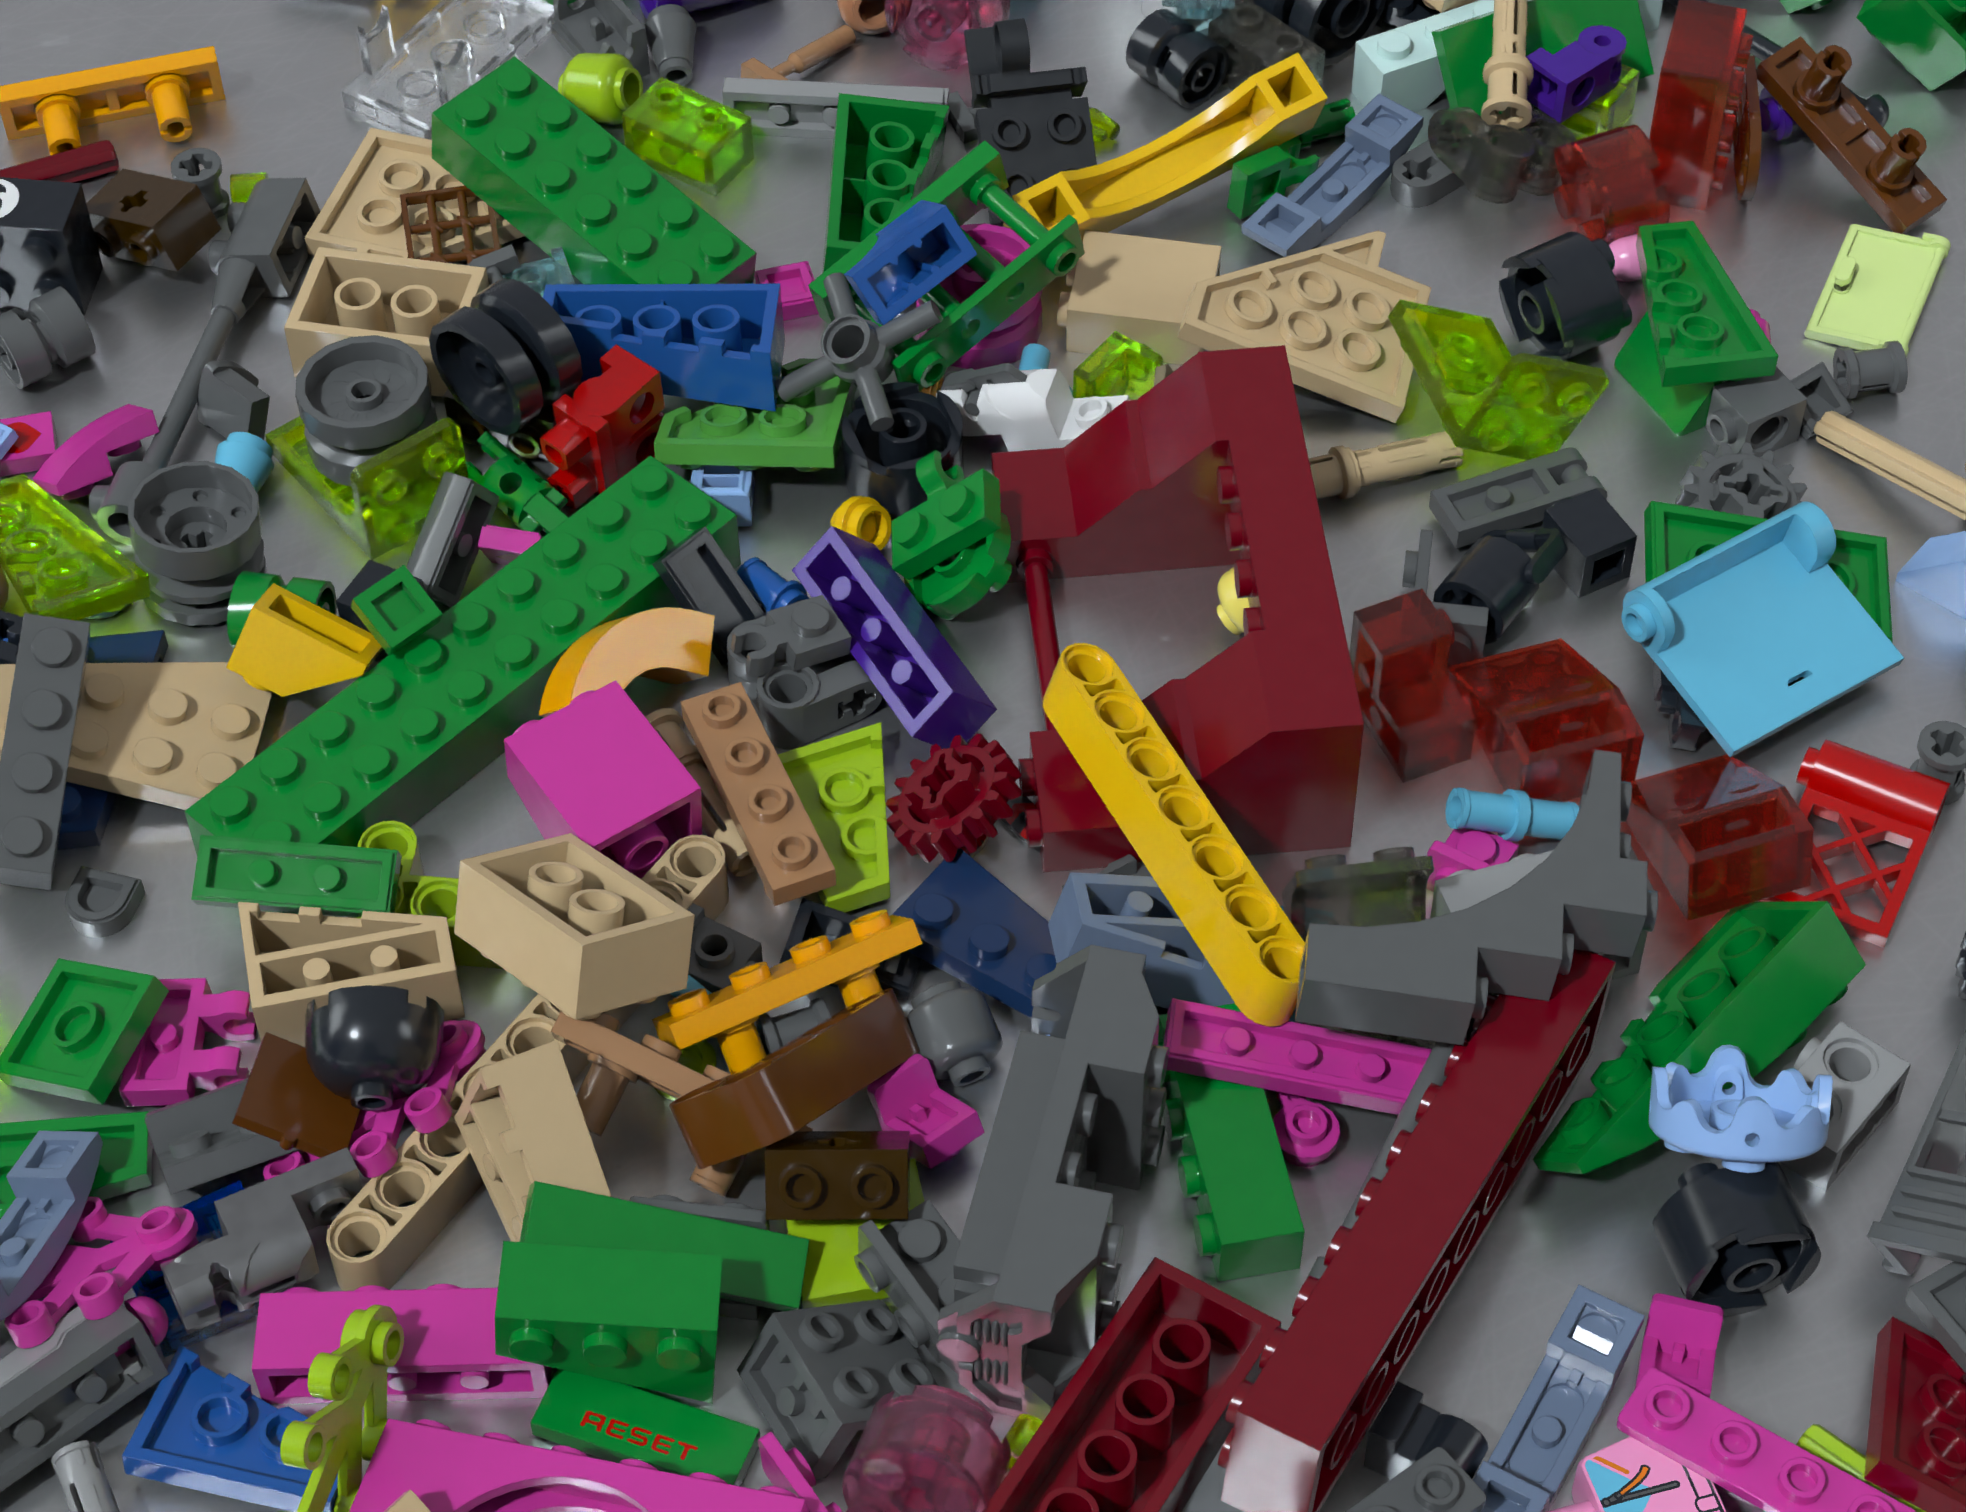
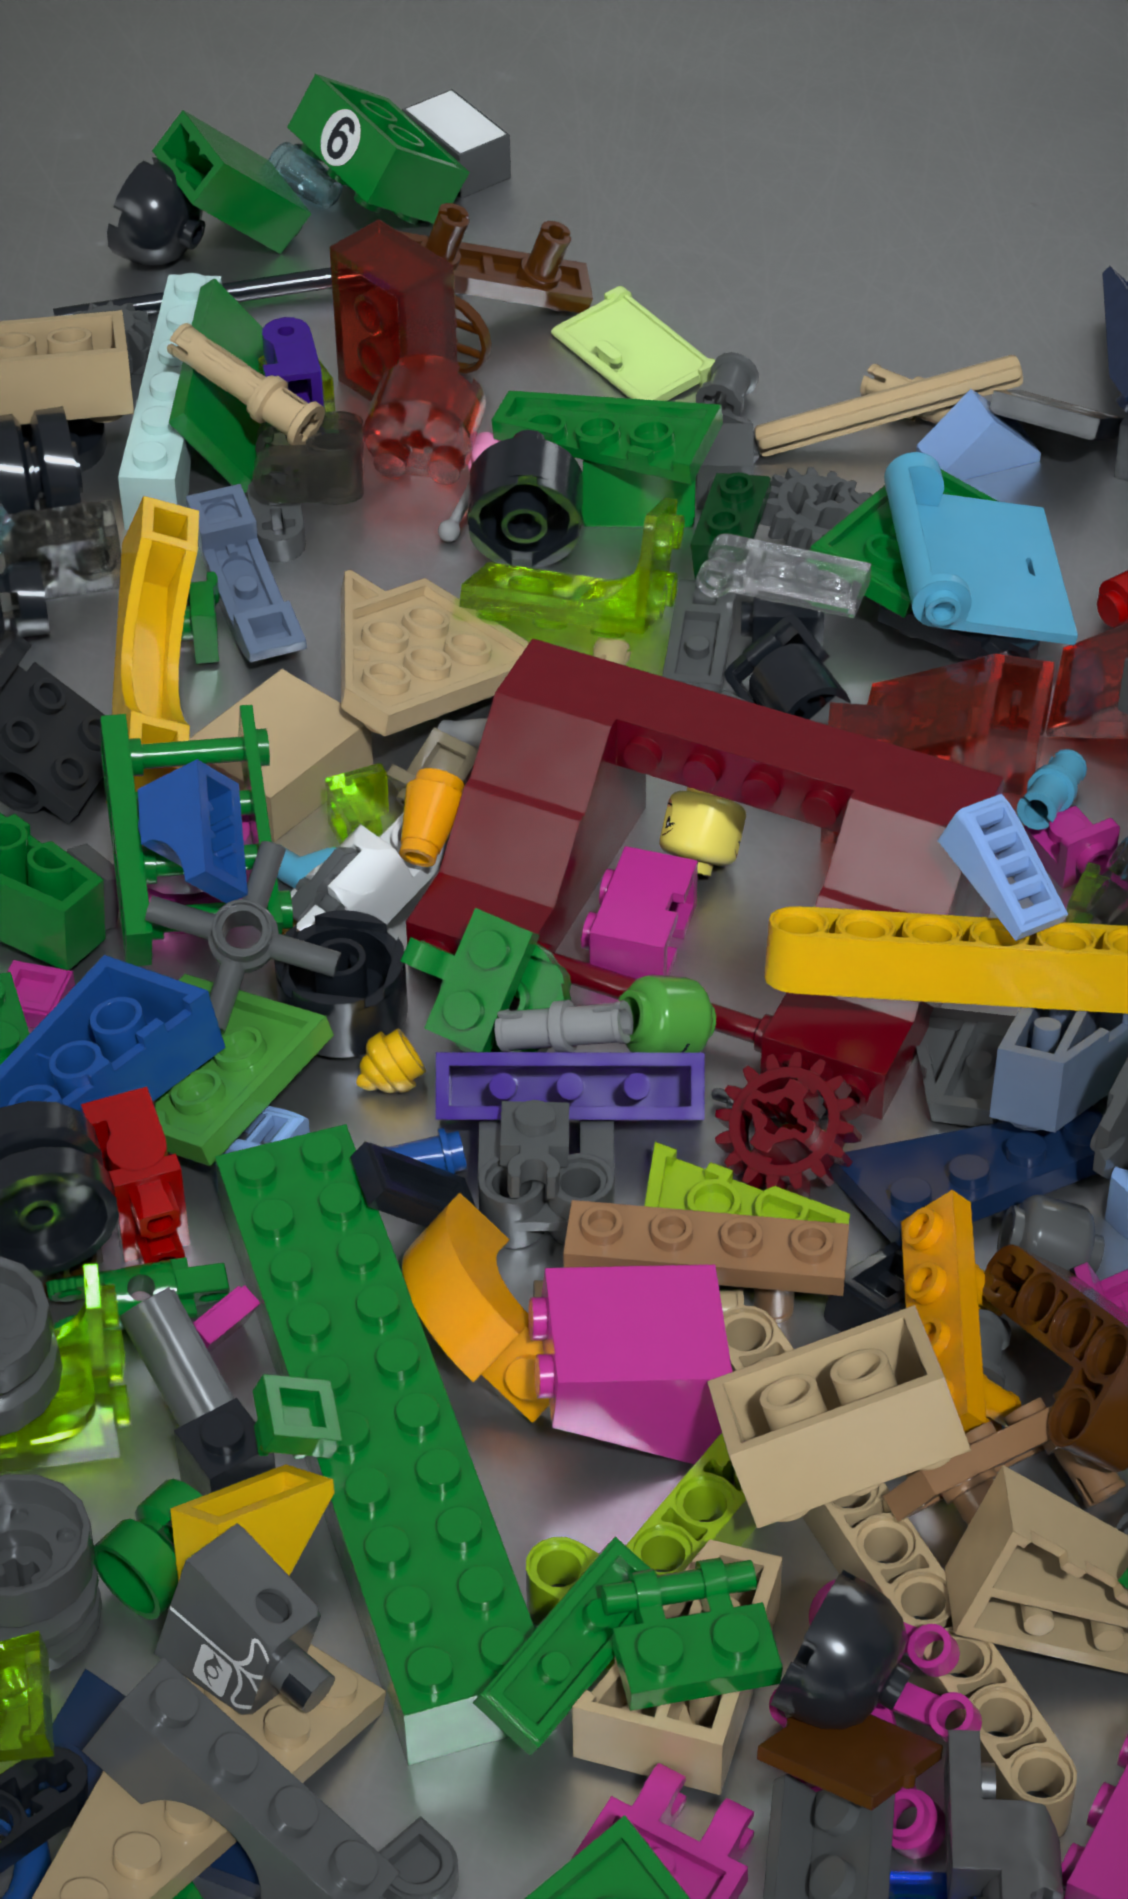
camera: 60 degrees left, 5 degrees down
none -> dark grey torso [154,1523,335,1715]
none -> light orange cone [399,768,465,867]
none -> light grey pin [495,1000,633,1052]
none -> dark pink brick [581,846,698,979]
none -> green plate [601,1557,783,1711]
none -> bright green head [618,975,716,1053]
none -> dark green bracket [690,472,772,588]
none -> clear plate [696,534,871,618]
none -> light blue slope [938,794,1068,941]

